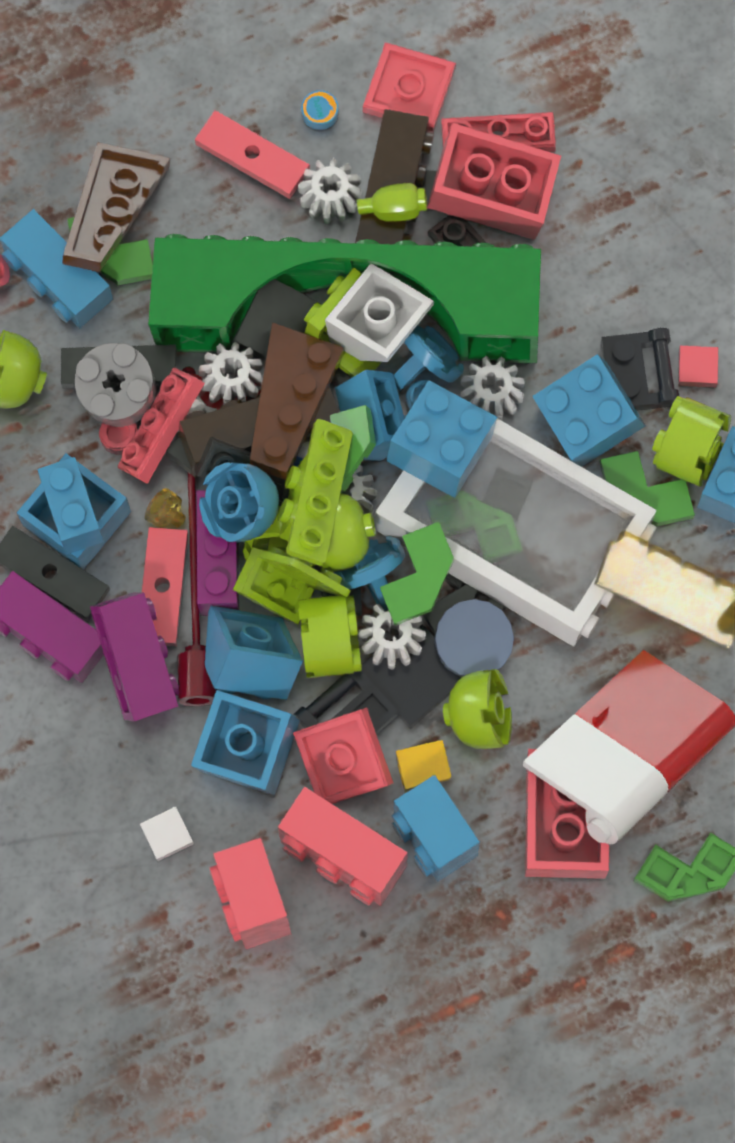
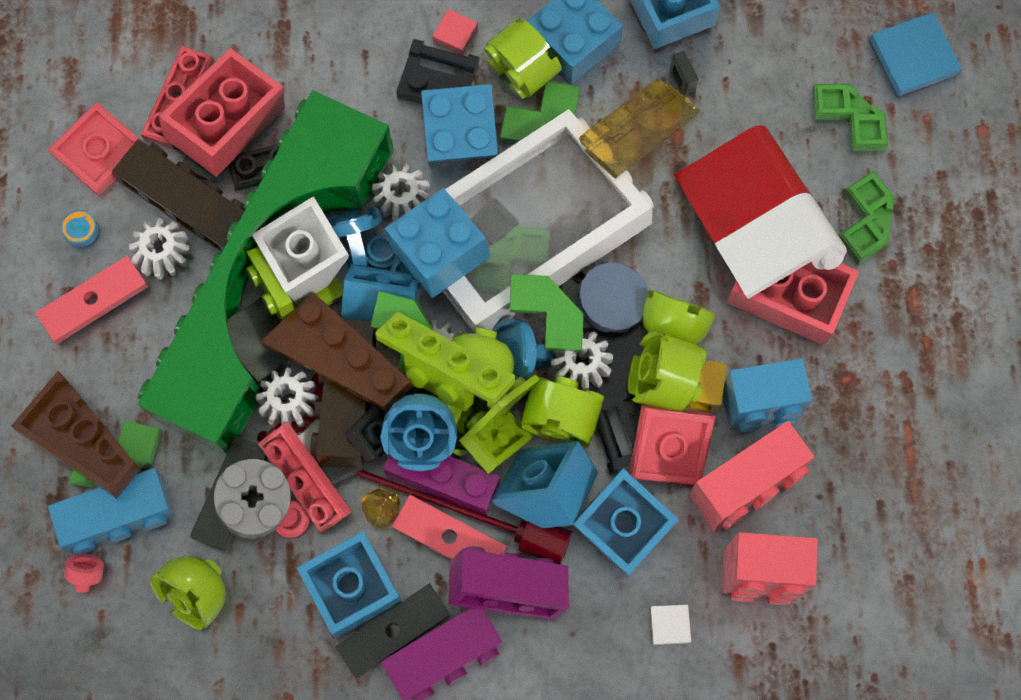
camera: 70 degrees left, 0 degrees up
dark azure brick [37,457,104,554] -> none
lime plant [357,183,428,221] -> none
none -> lime brick [628,331,706,411]

